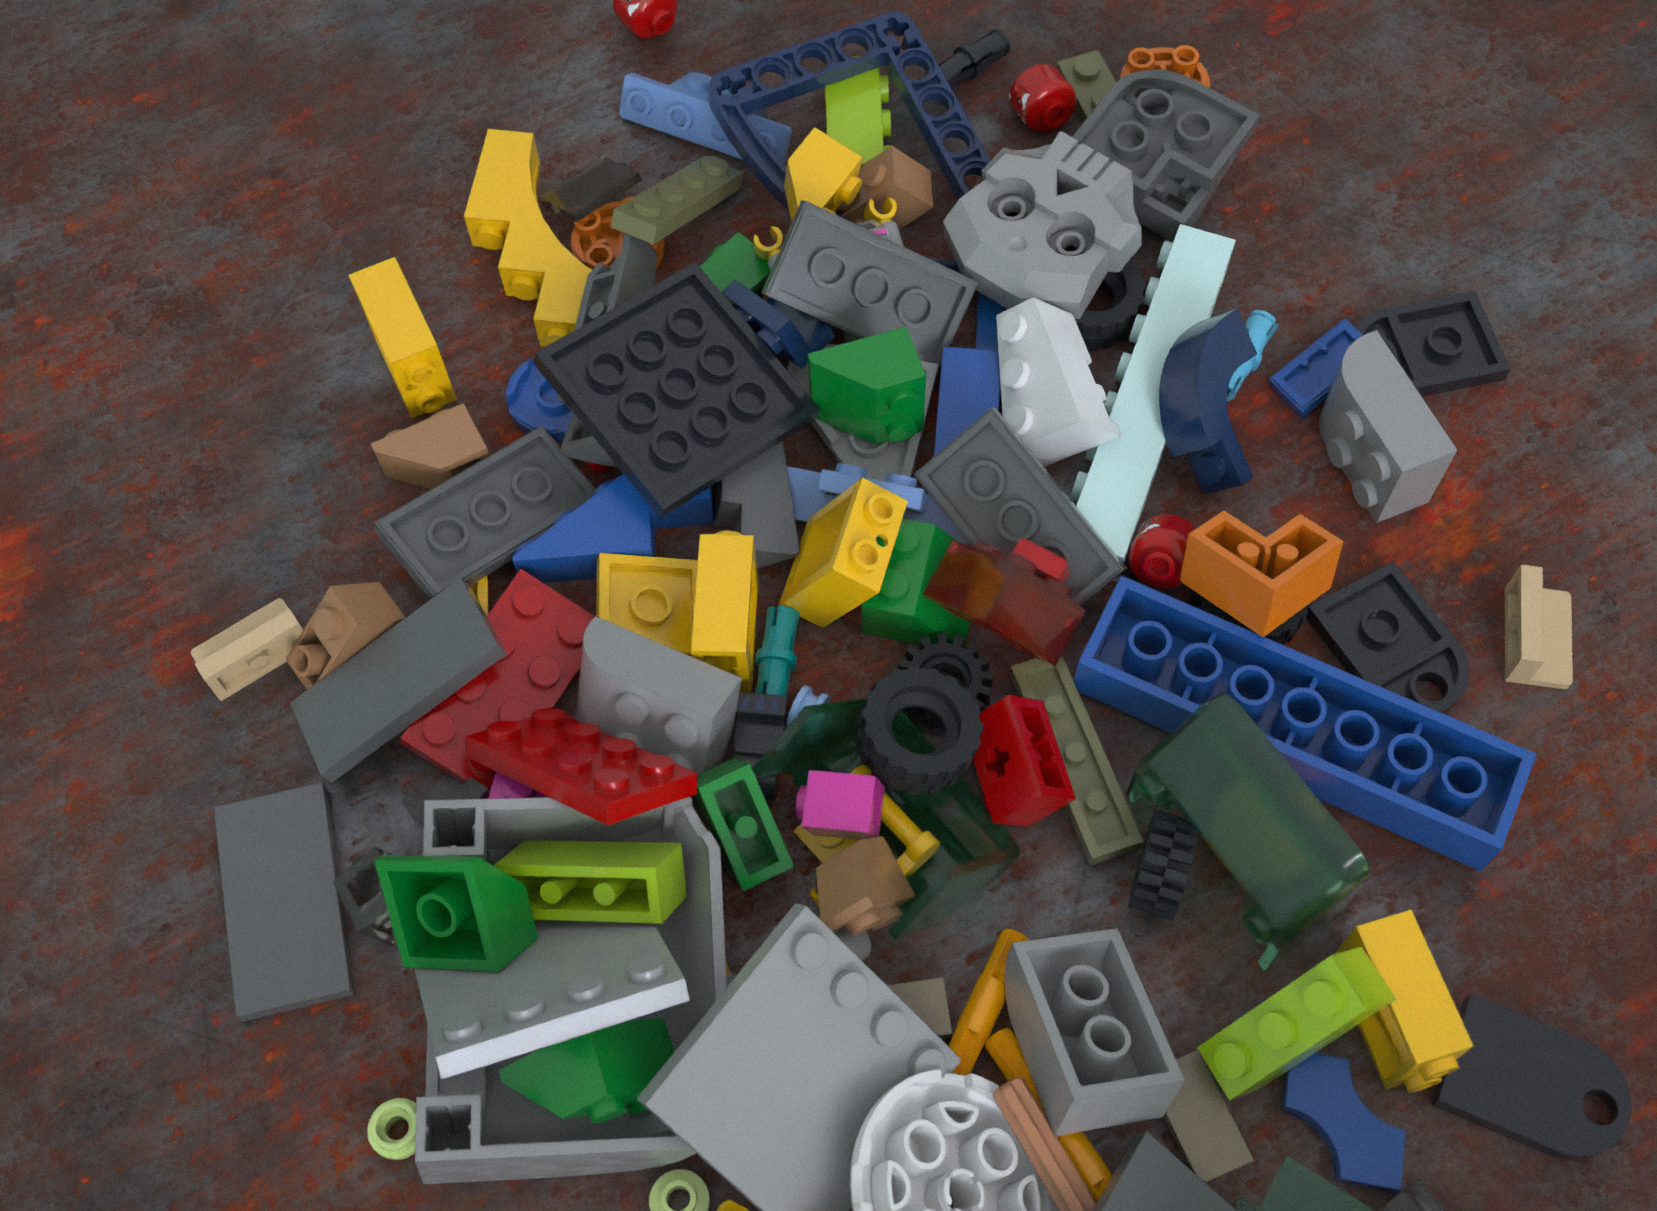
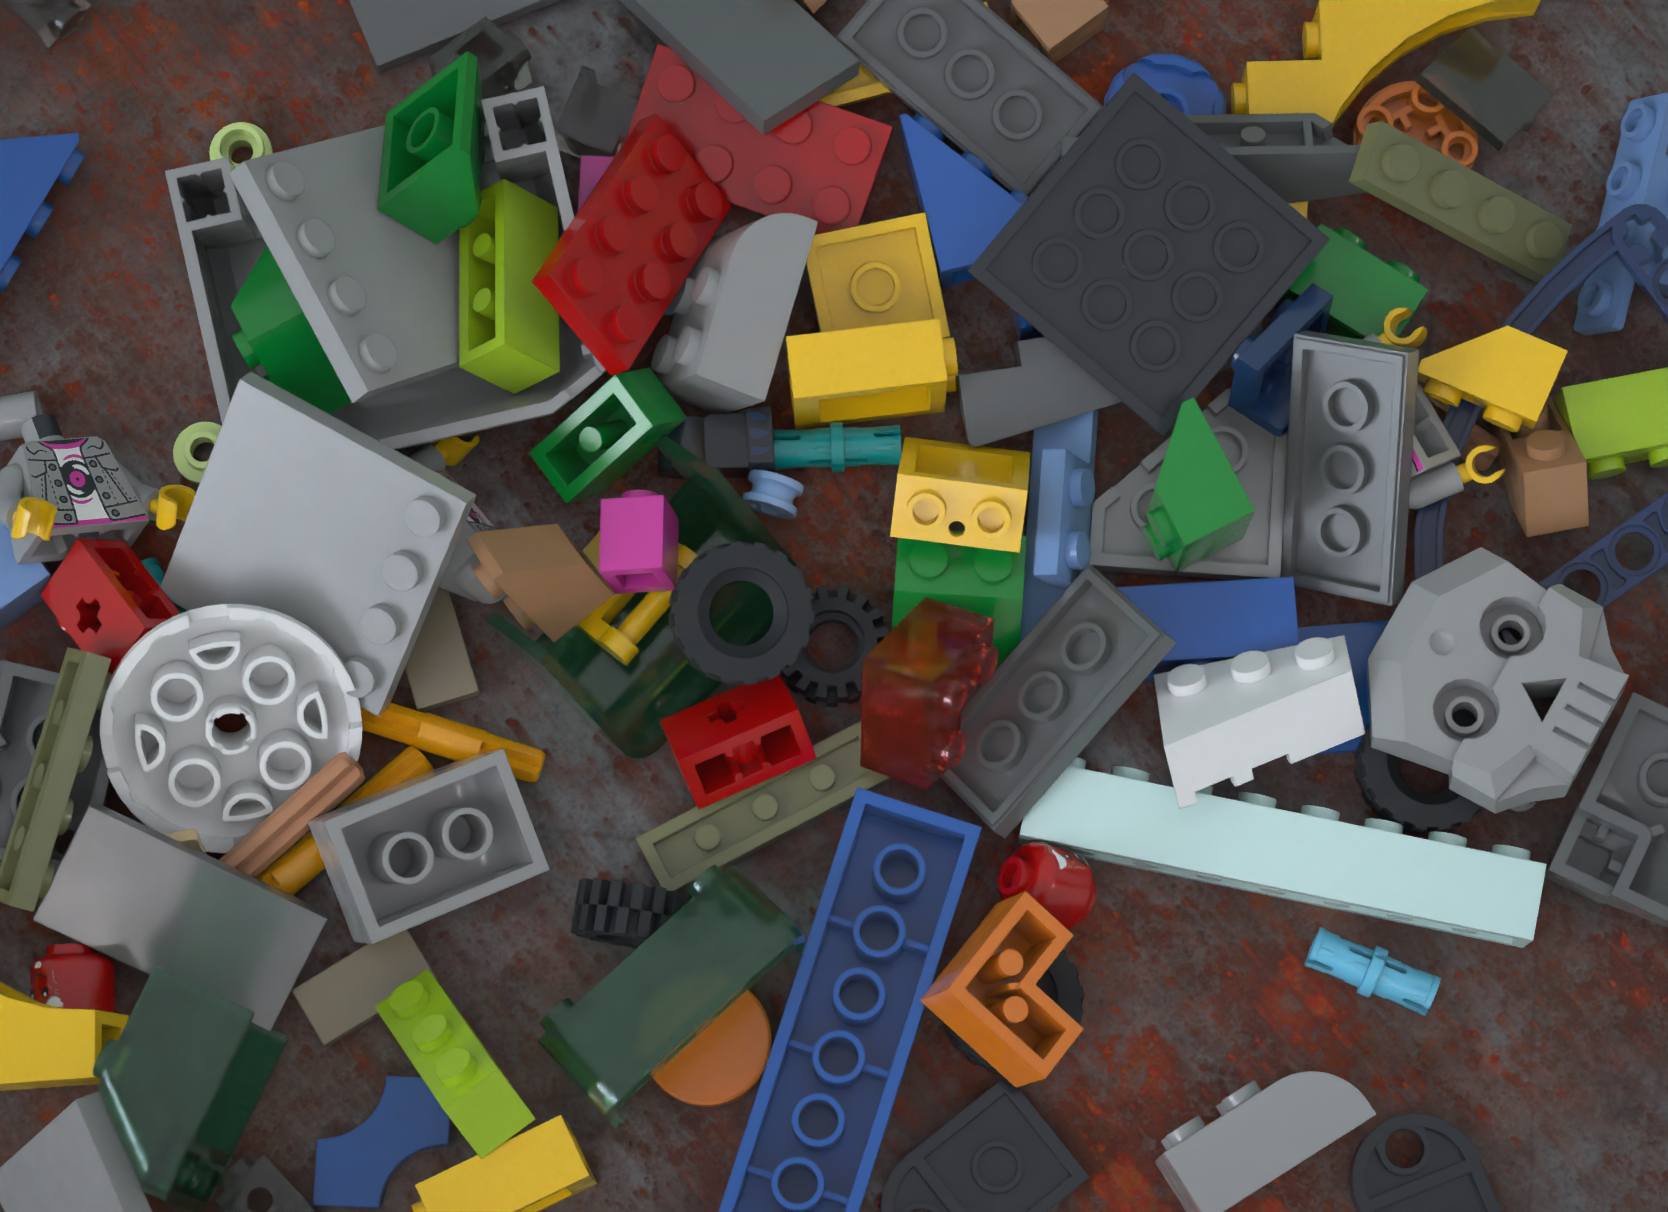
camera: 80 degrees right, 15 degrees up
red tile [1011,538,1070,589] -> none
dark blue arch [1159,308,1257,494] -> none
blue plate [1269,318,1363,419] -> none

